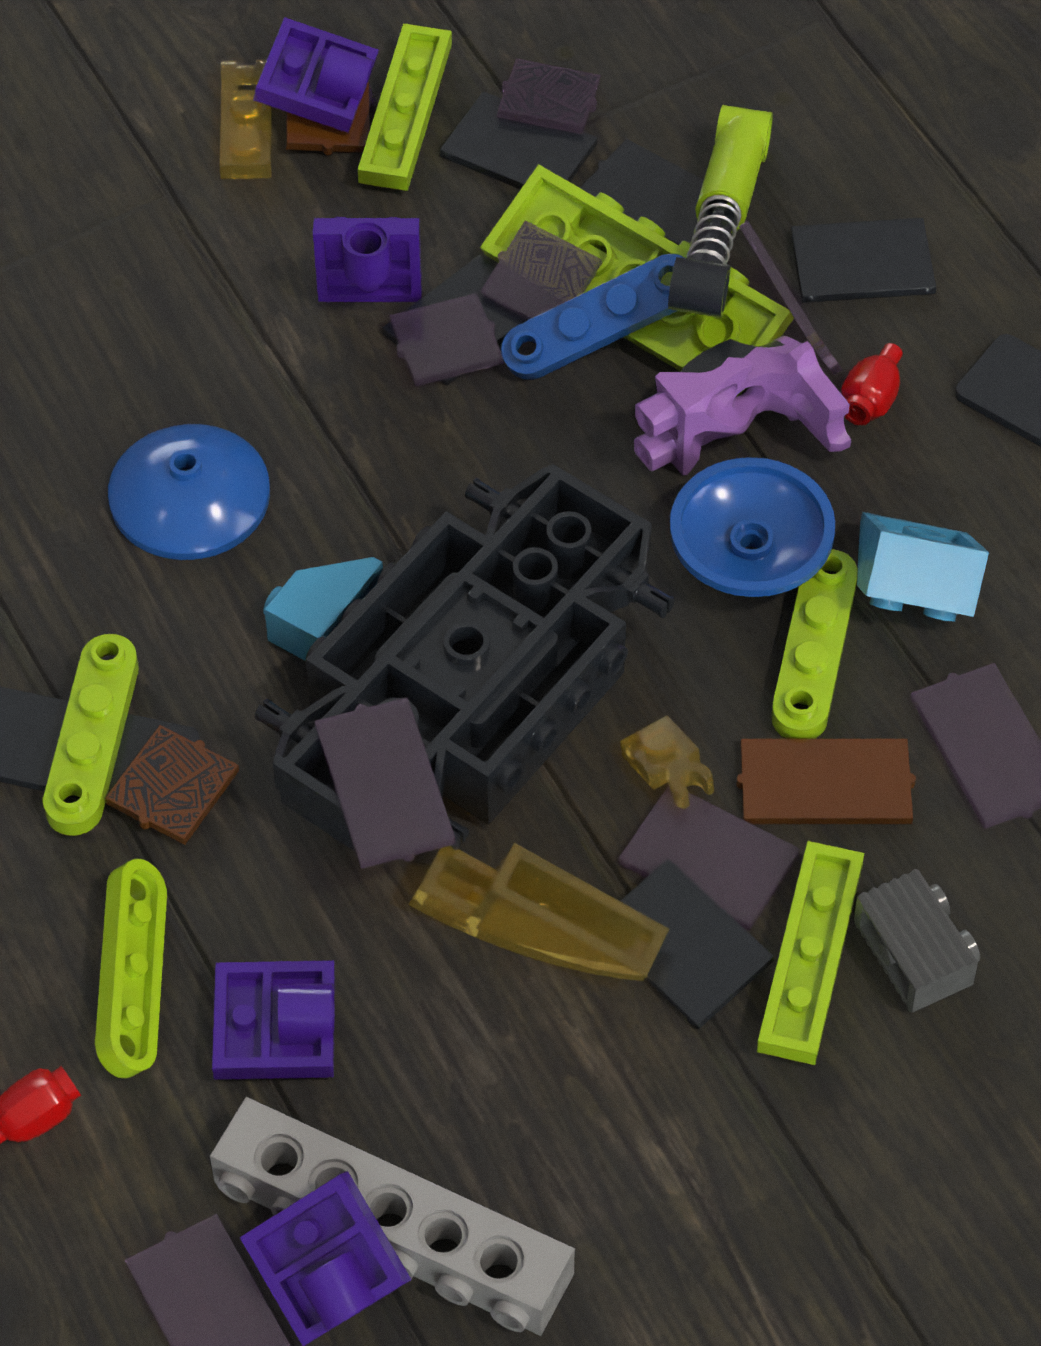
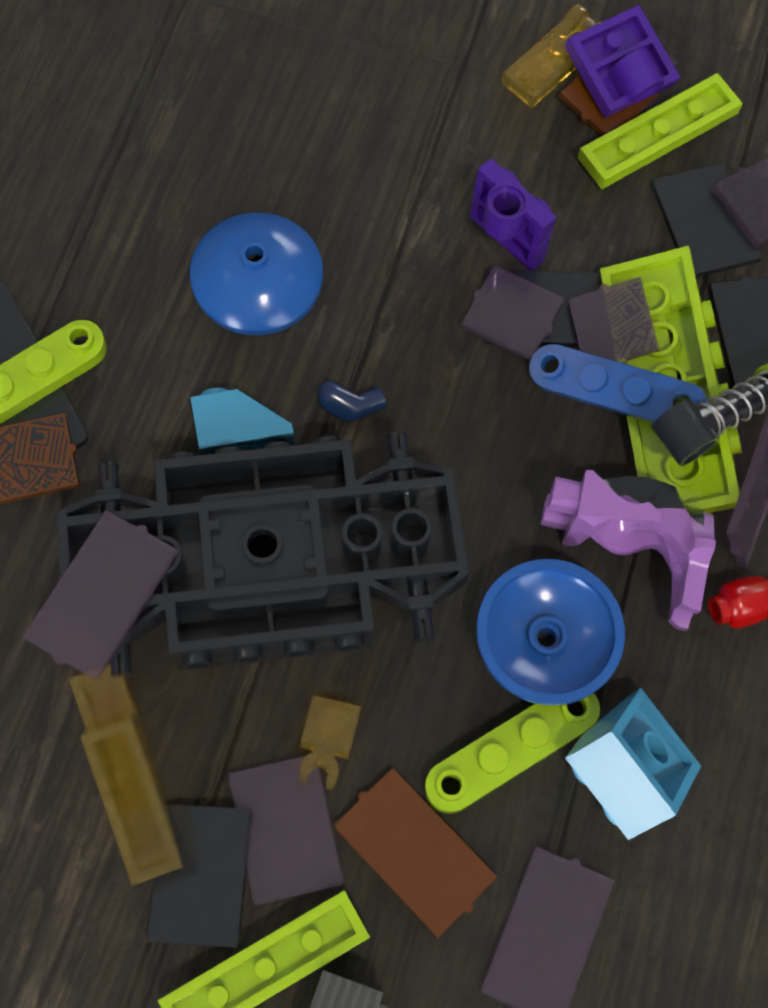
camera: 40 degrees right, 15 degrees up
none -> dark blue arm [317,381,387,422]

